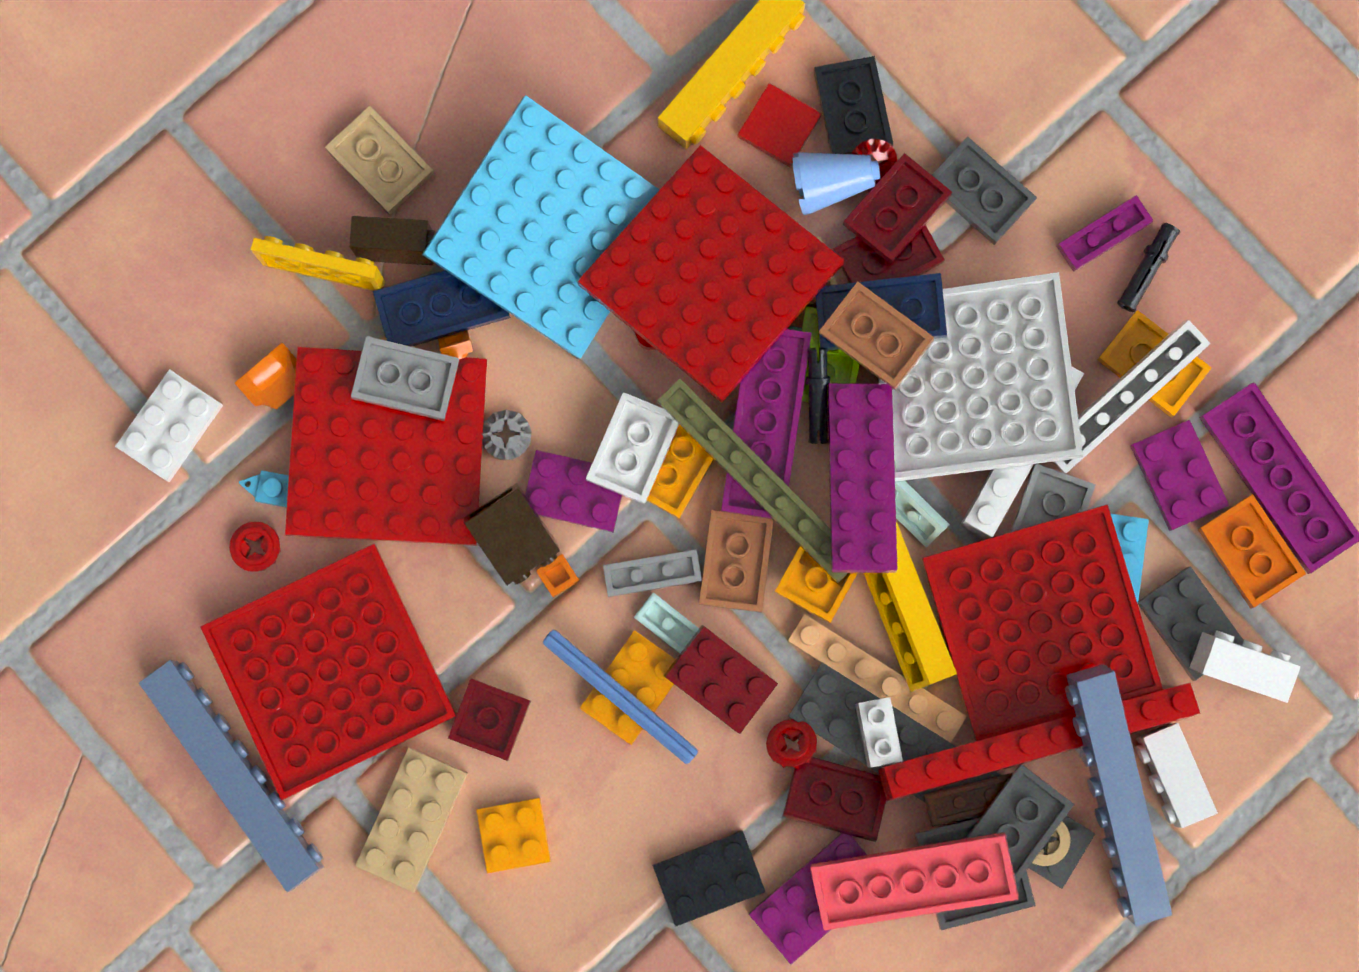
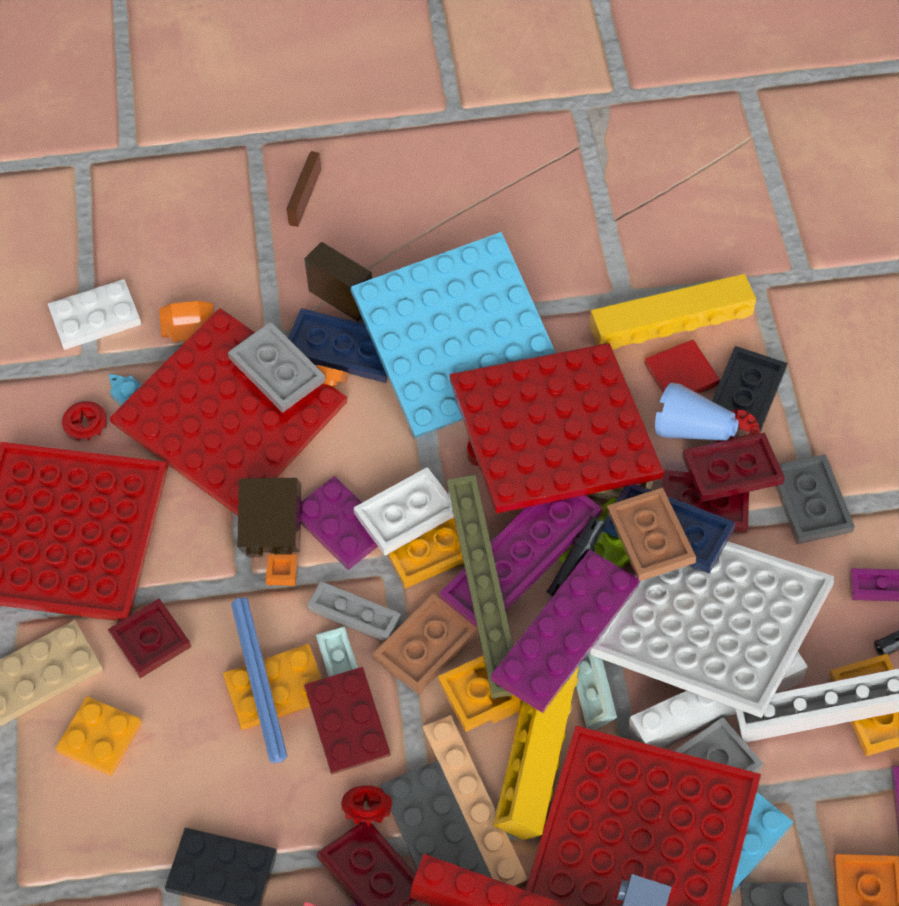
camera: 35 degrees right, 25 degrees down
yellow plate [250,236,385,291] -> none
tan plate [325,106,435,215] -> none
light grey gear [482,409,531,460] -> none
white brick [855,697,903,768] -> none
magenta plate [1130,420,1229,531] -> none
none -> reddish brown tile [287,151,321,227]

